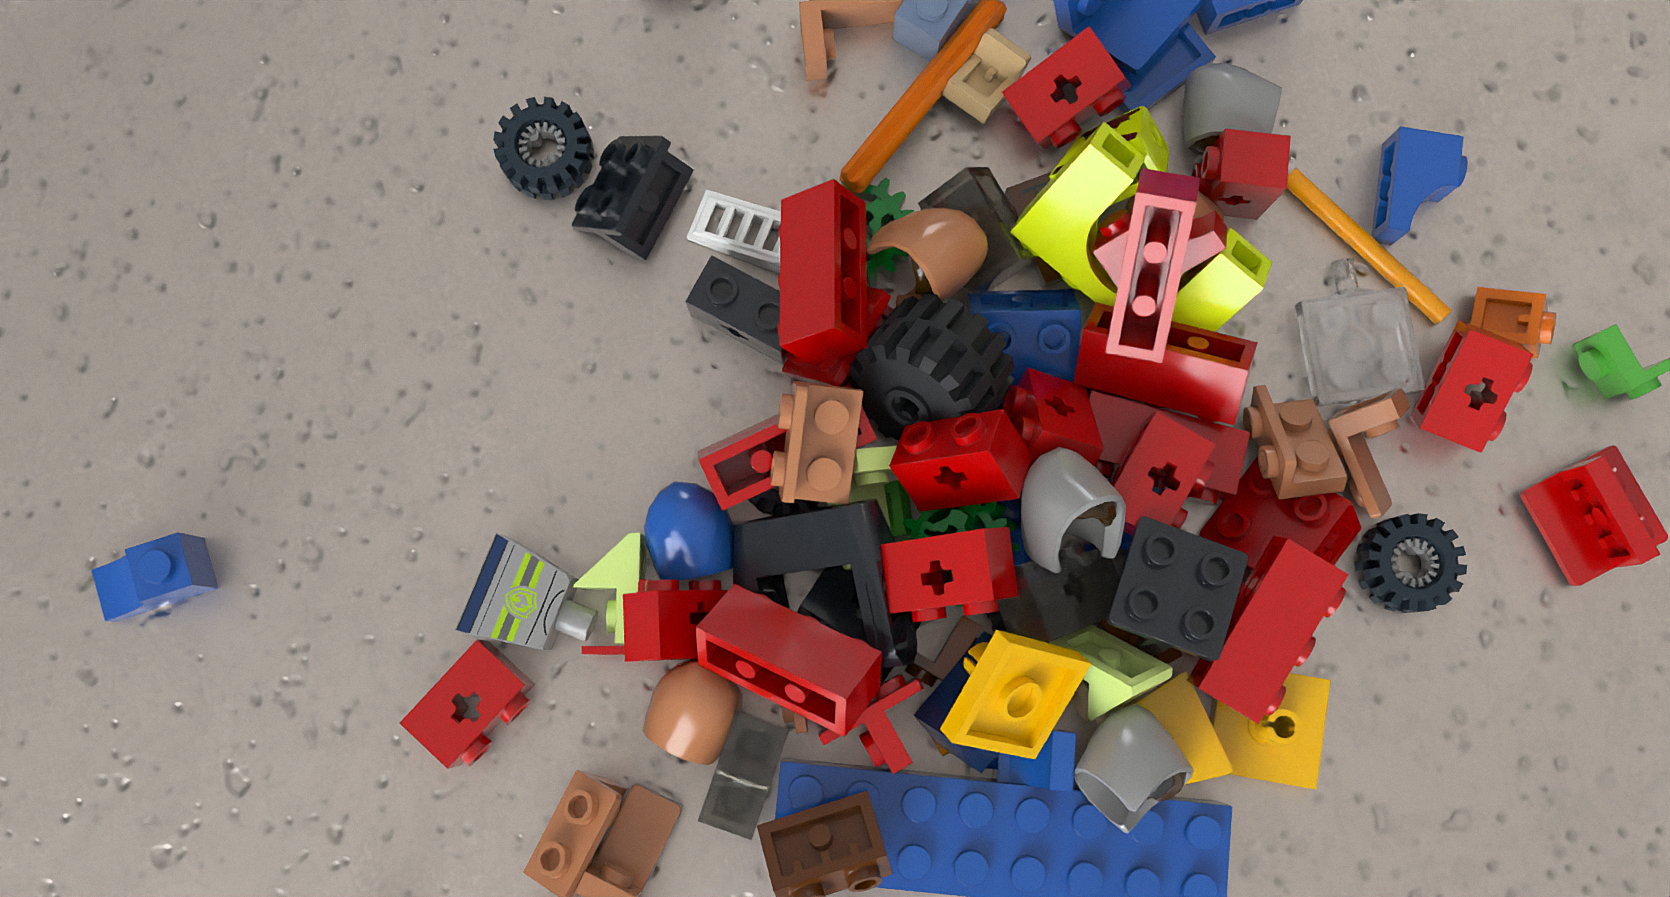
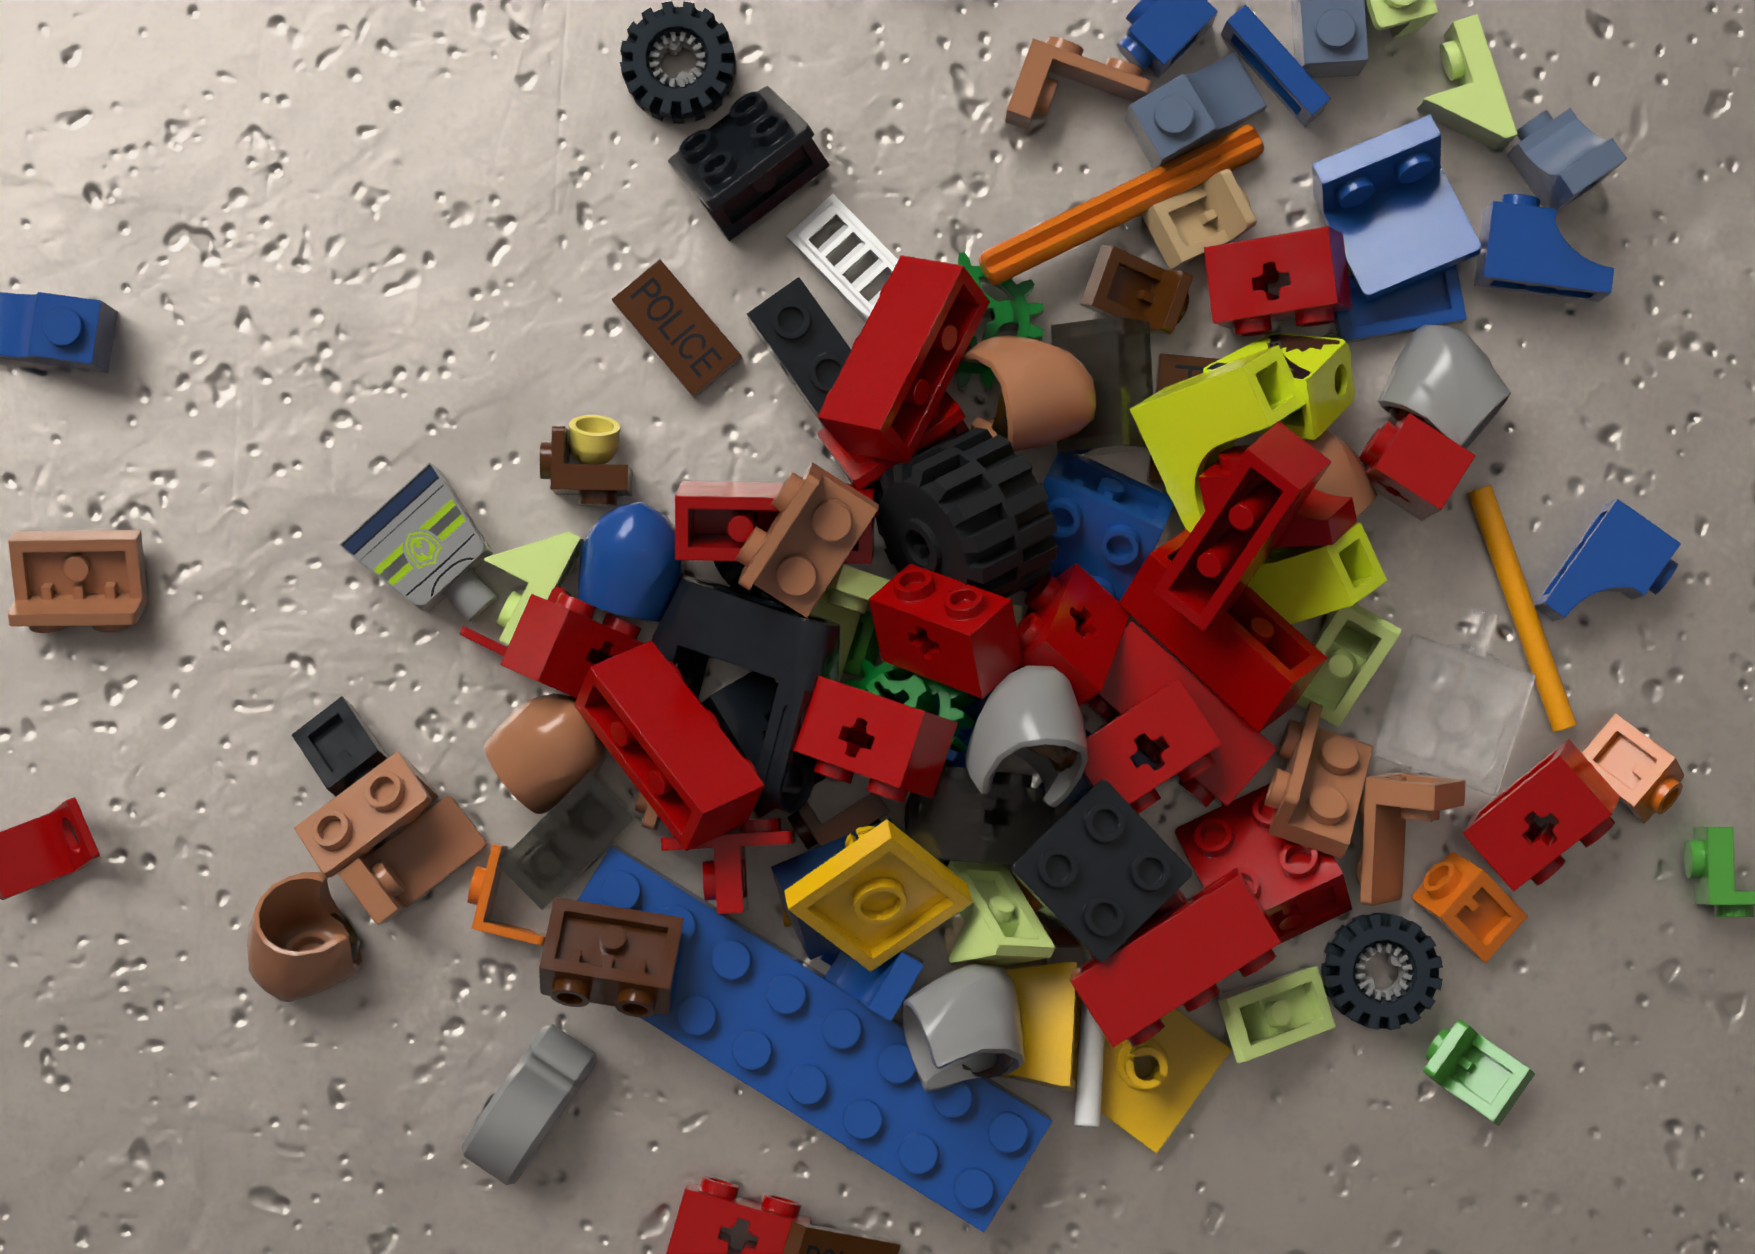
camera: 30 degrees right, 5 degrees up
red brick [399,640,535,769] -> none
red bracket [1520,445,1668,586] -> none
none -> nougat bracket [8,530,148,633]
none -> black bracket [292,696,390,796]
none -> orange bracket [467,843,546,946]
none -> reddish brown bracket [540,426,633,507]
none -> light yellow hinge [568,415,620,464]
none -> reddish brown tile [611,259,742,398]
none -> white piece [1074,950,1105,1128]
none -> reddish brown bracket [1080,245,1193,334]
none -> yellowish green slope [1218,966,1336,1063]
none -> yellowish green slope [1296,604,1402,728]
none -> orange bracket [1412,852,1528,963]
none -> bracket [1423,1019,1535,1126]

